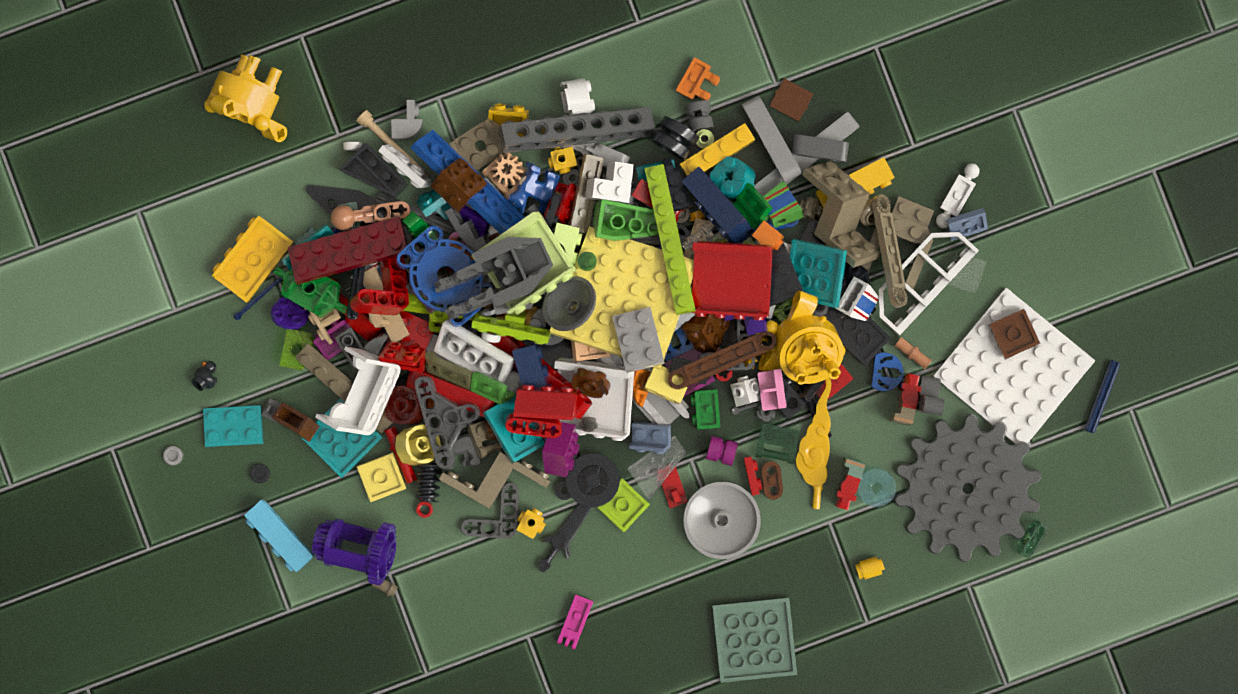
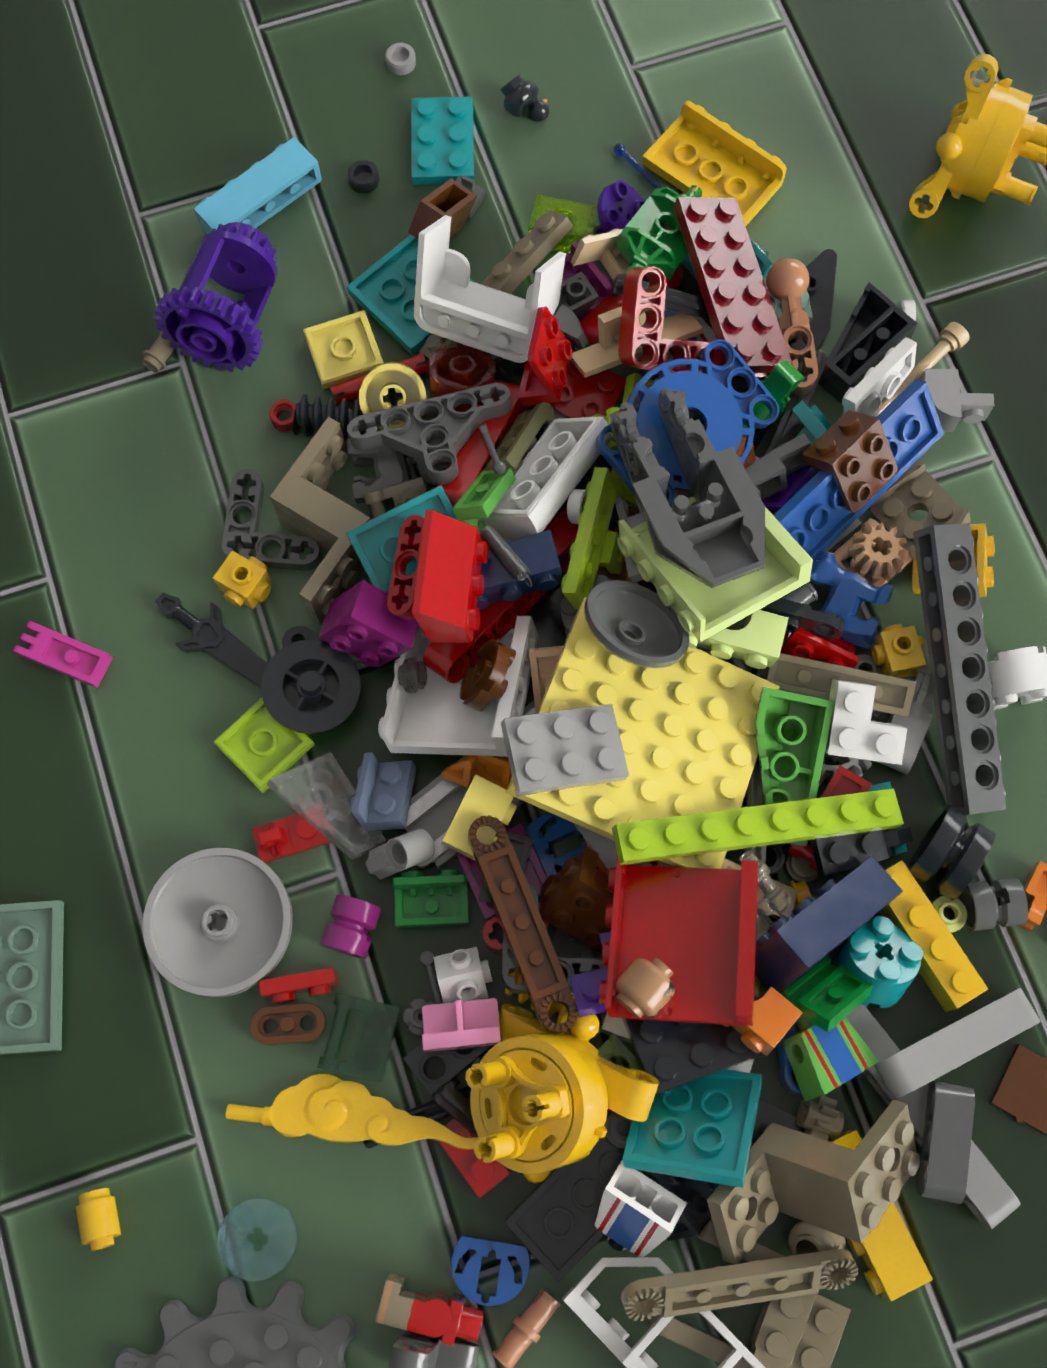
camera: 90 degrees right, 15 degrees down
clear green plate [577,252,597,271] -> none
red hips [834,457,866,510] -> none
none -> light grey piece [365,829,435,879]
none -> dark grey piece [478,519,532,587]
none -> dark grey hinge [479,424,506,475]
none -> medium nougat head [616,958,675,1019]

